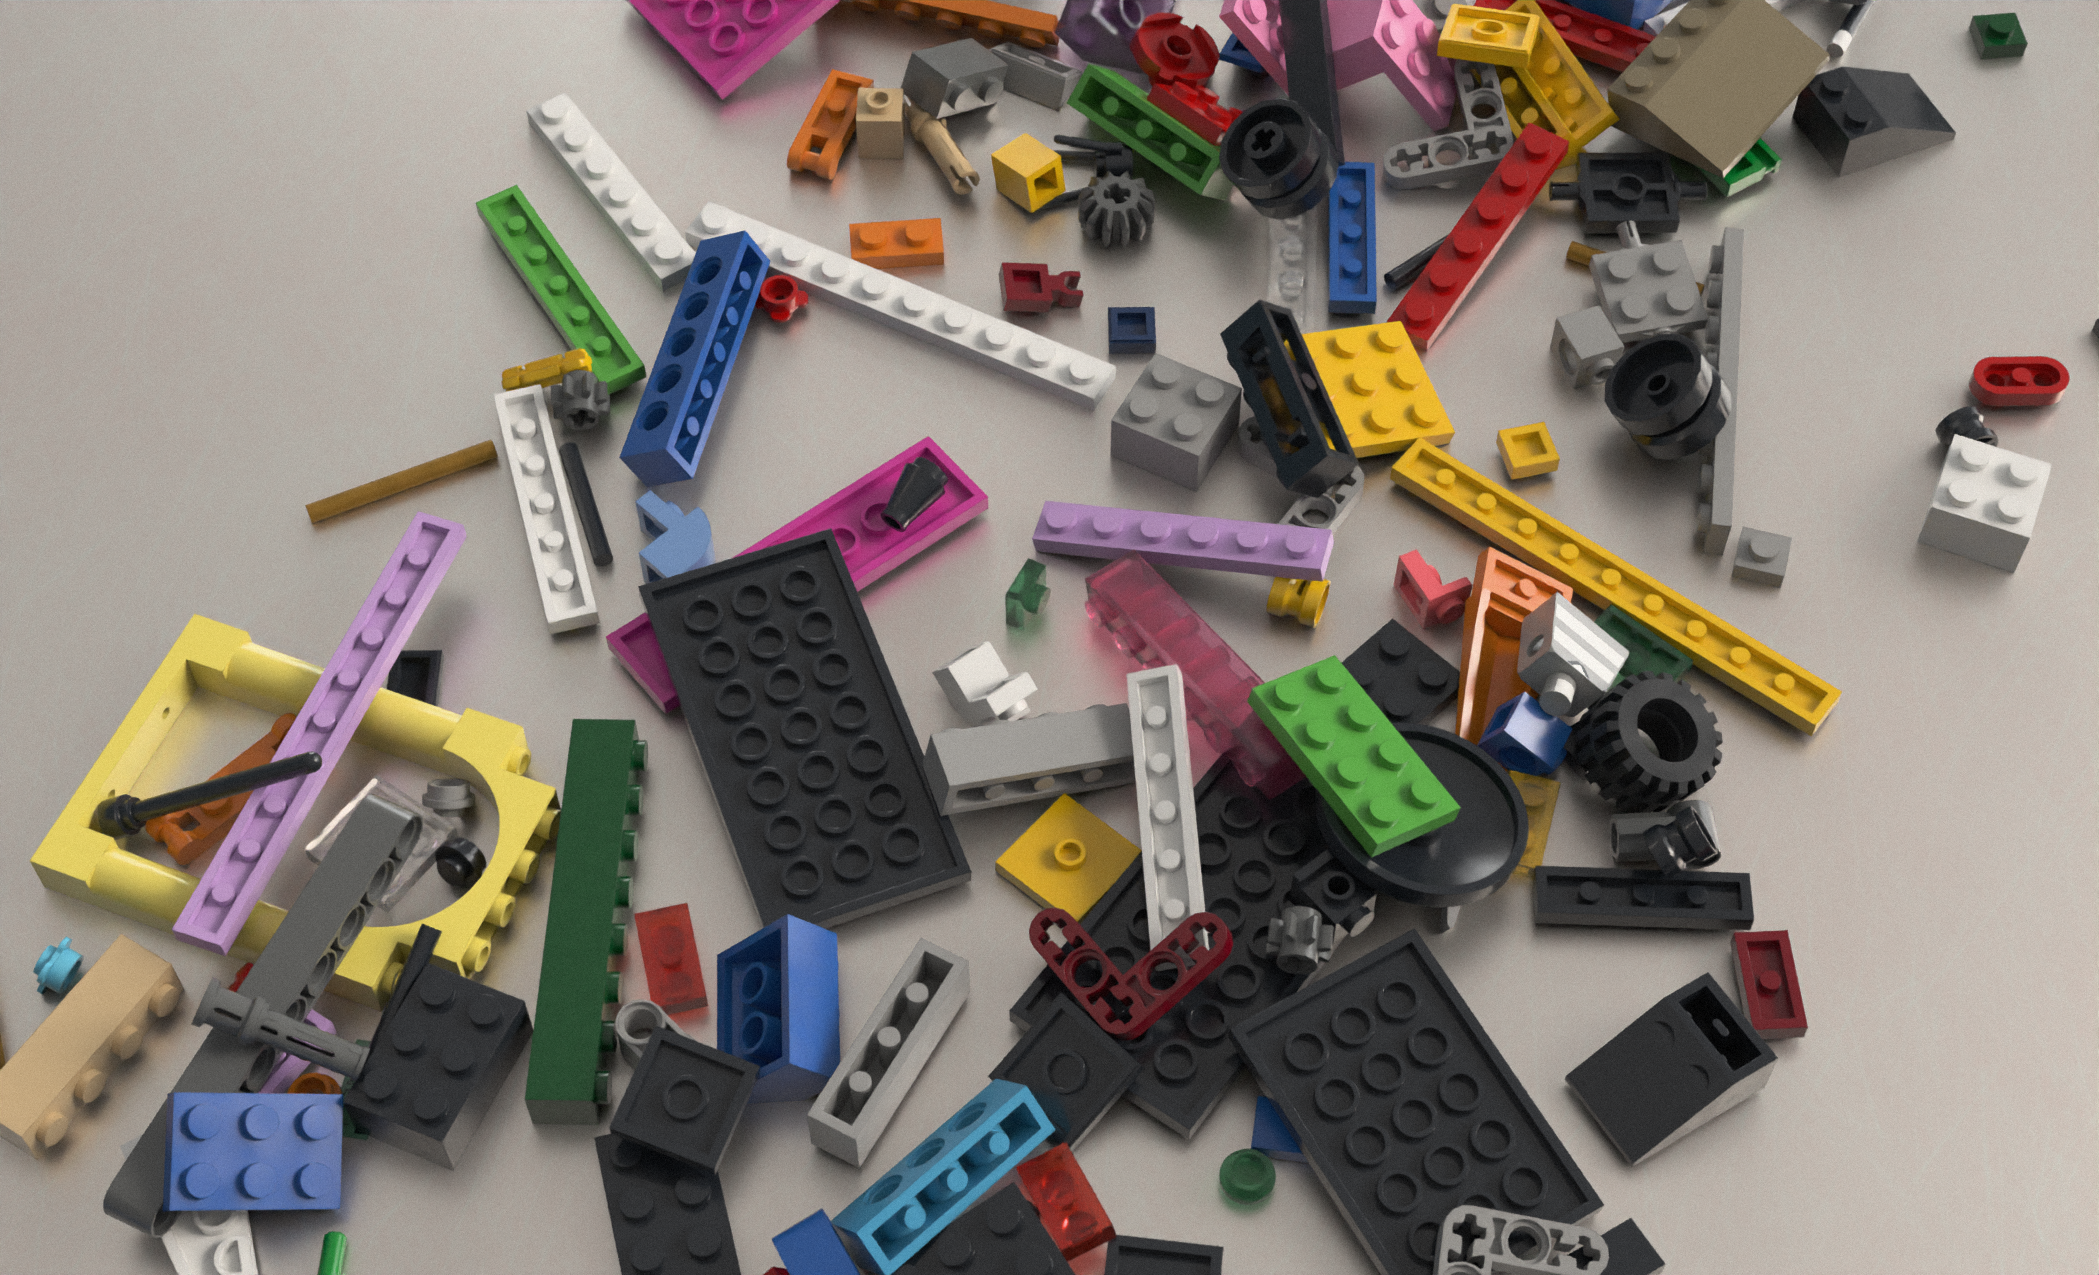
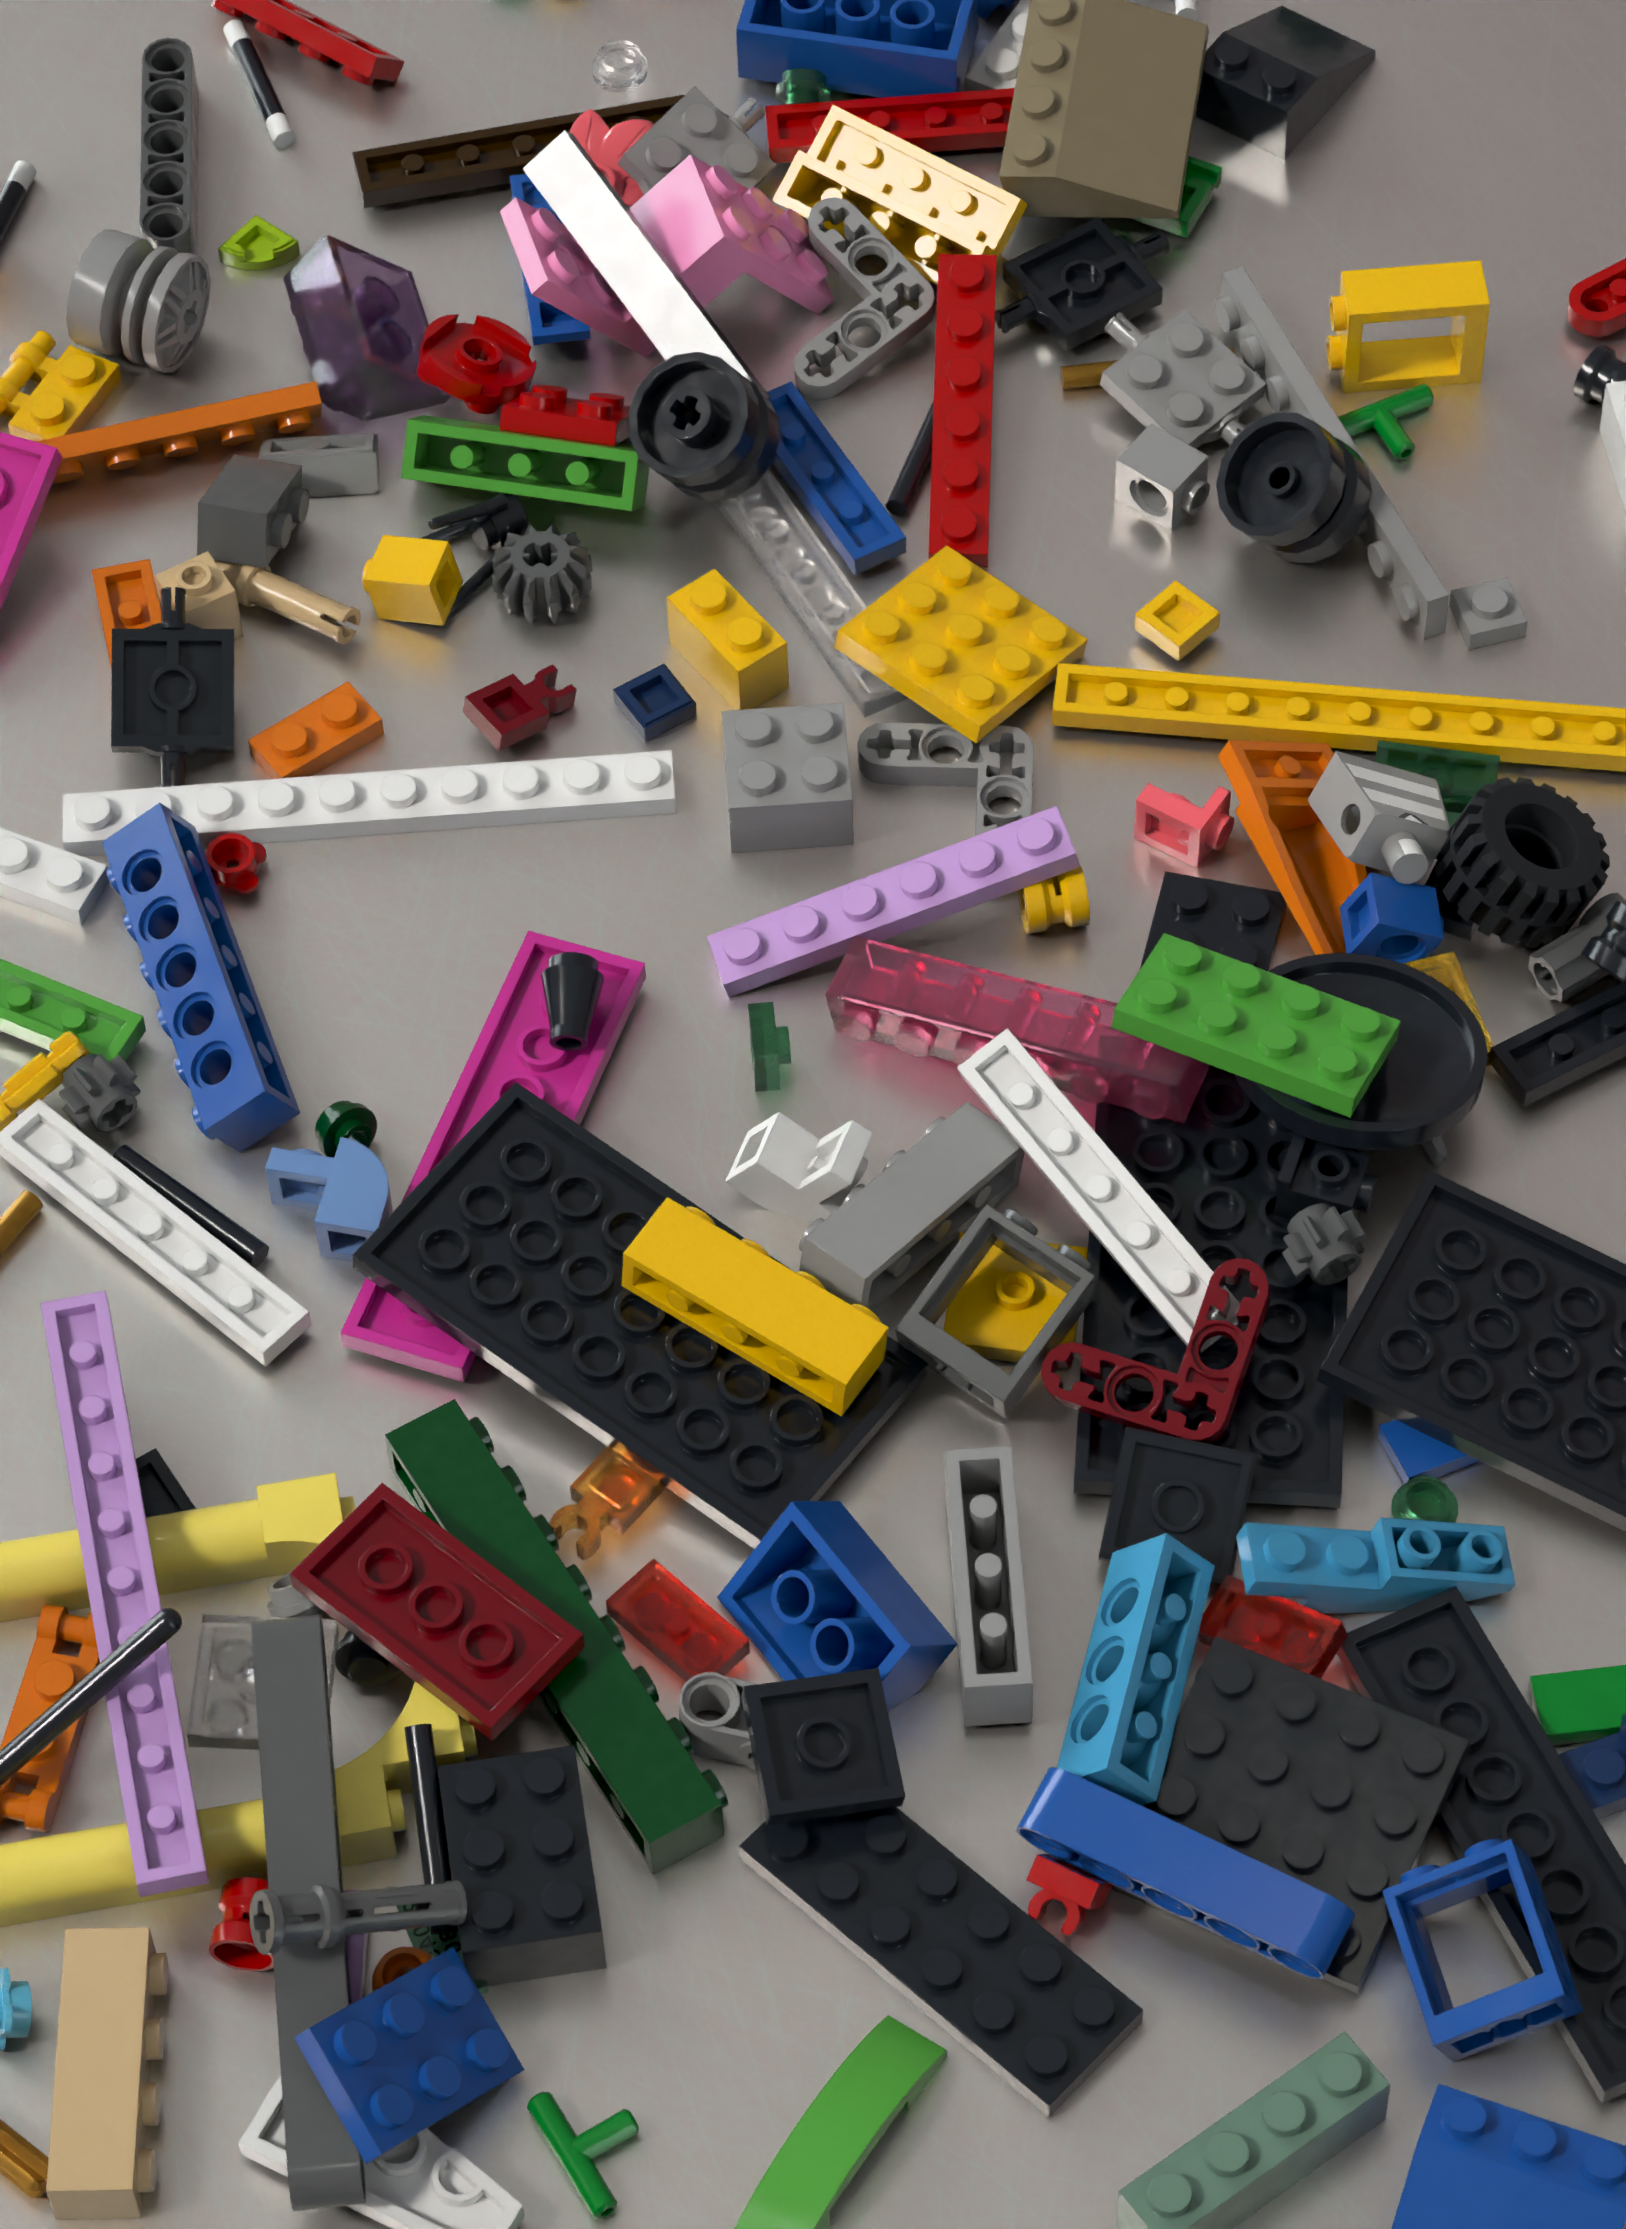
camera: 30 degrees left, 0 degrees up
black brick [1220,299,1359,498] -> none
yellow plate [1437,4,1540,69] -> none
none -> black plate [111,587,234,787]
none -> dark red plate [290,1483,585,1741]
none -> dark green plate [315,1101,377,1158]
none -> clear orange plate [549,1445,665,1561]
none -> yellow brick [622,1197,889,1416]
none -> yellow brick [666,569,789,710]
none -> dark grey window [895,1204,1096,1419]
none -> dark azure slope [1236,1517,1515,1614]
none -> yellow window [1326,260,1490,394]
none -> green piece [1338,384,1434,460]

